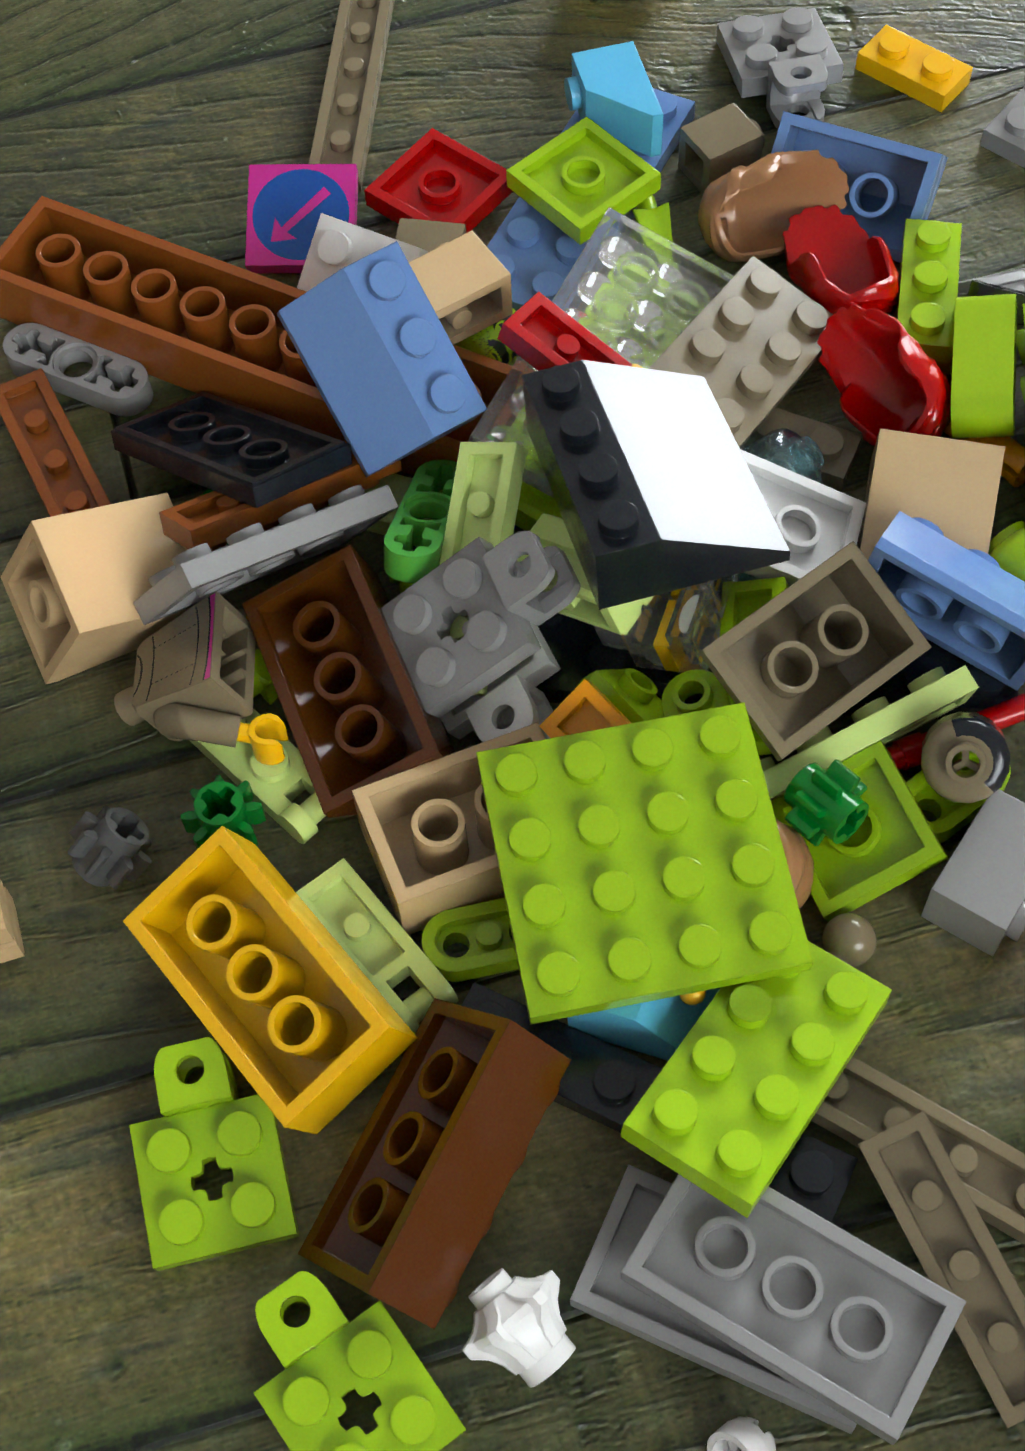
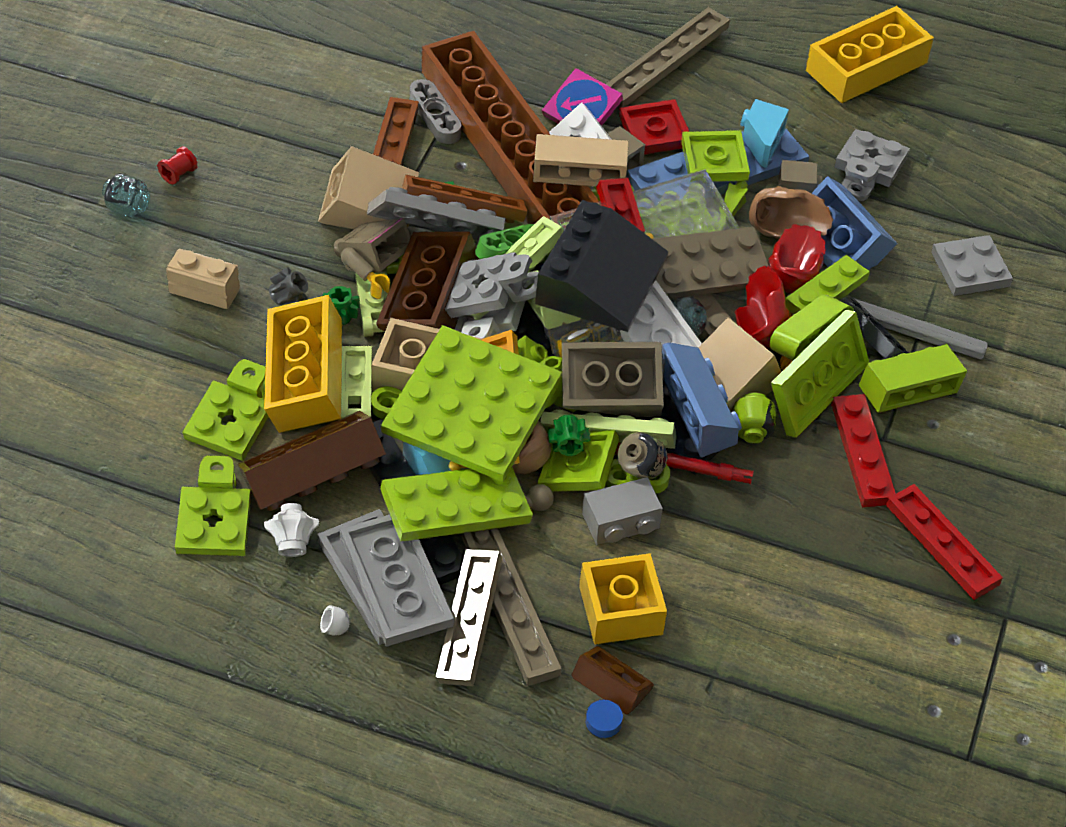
camera: 30 degrees right, 10 degrees down
black tile [111,391,353,508] -> none
medium blue slope [277,241,487,478] -> none
yellow plate [855,24,973,112] -> none

